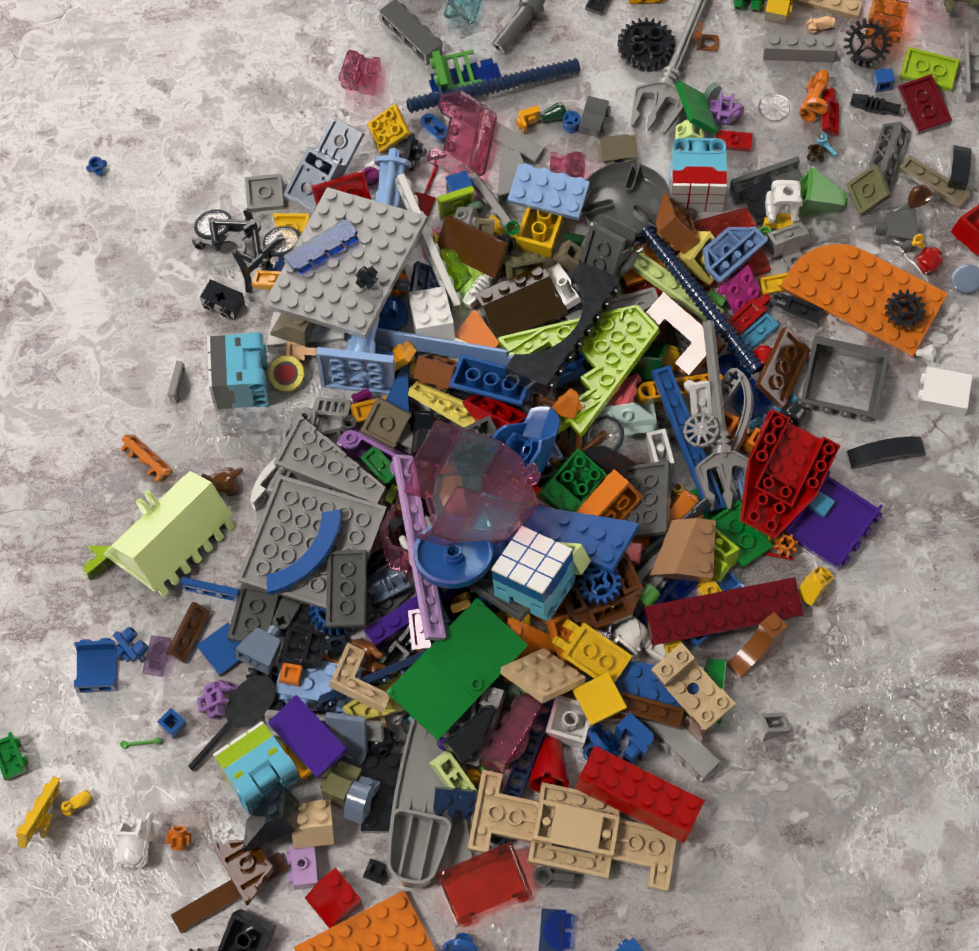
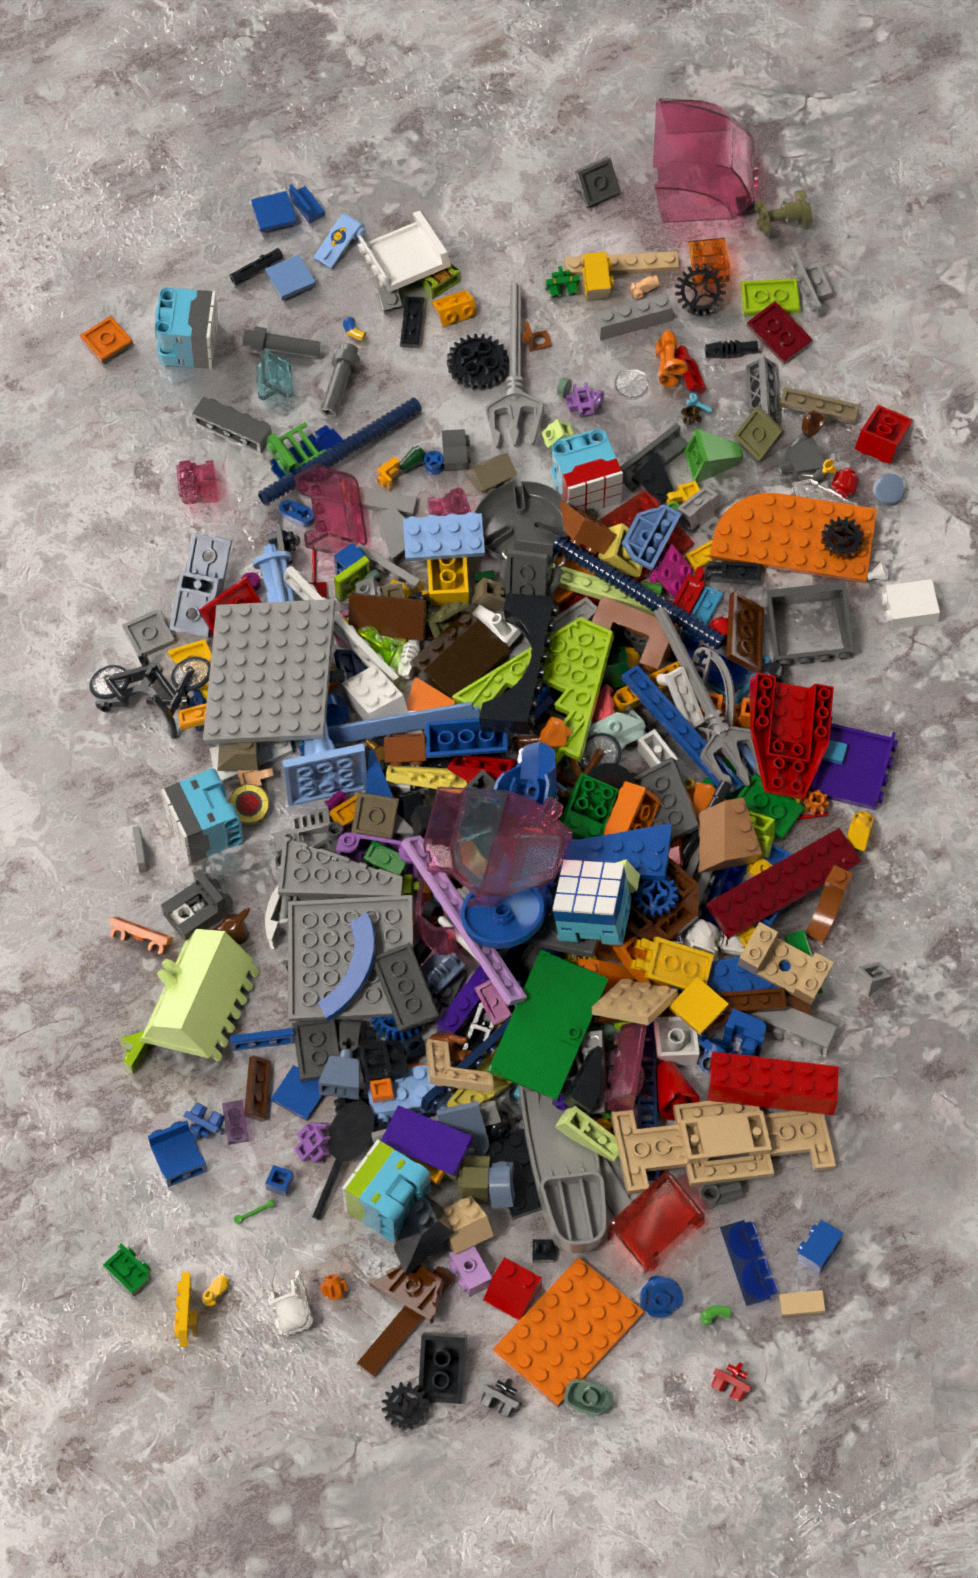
camera: 20 degrees left, 5 degrees down
black brick [200,279,245,320] -> none
clear blue windscreen [283,218,358,274] -> none
black gear [355,266,378,289] -> none
yellow tile [367,104,411,154] -> none
light orange plate [392,340,417,371] -> none
dark blue plate [433,786,476,820] -> none
pearl gold tile [451,591,472,613] -> none
green hinge [505,220,520,236] -> none
bright green piece [638,584,660,609] -> none
green tile [675,80,718,135] -> none
light grey wheel [683,412,720,448] -> none
red plate [716,130,753,152] -> none
white piece [765,180,803,223] -> none
black slope [846,436,926,469] -> none
blue plate [872,68,895,93] -> none
black slope [947,145,972,191] -> none
none -> dark grey brick [161,869,233,942]

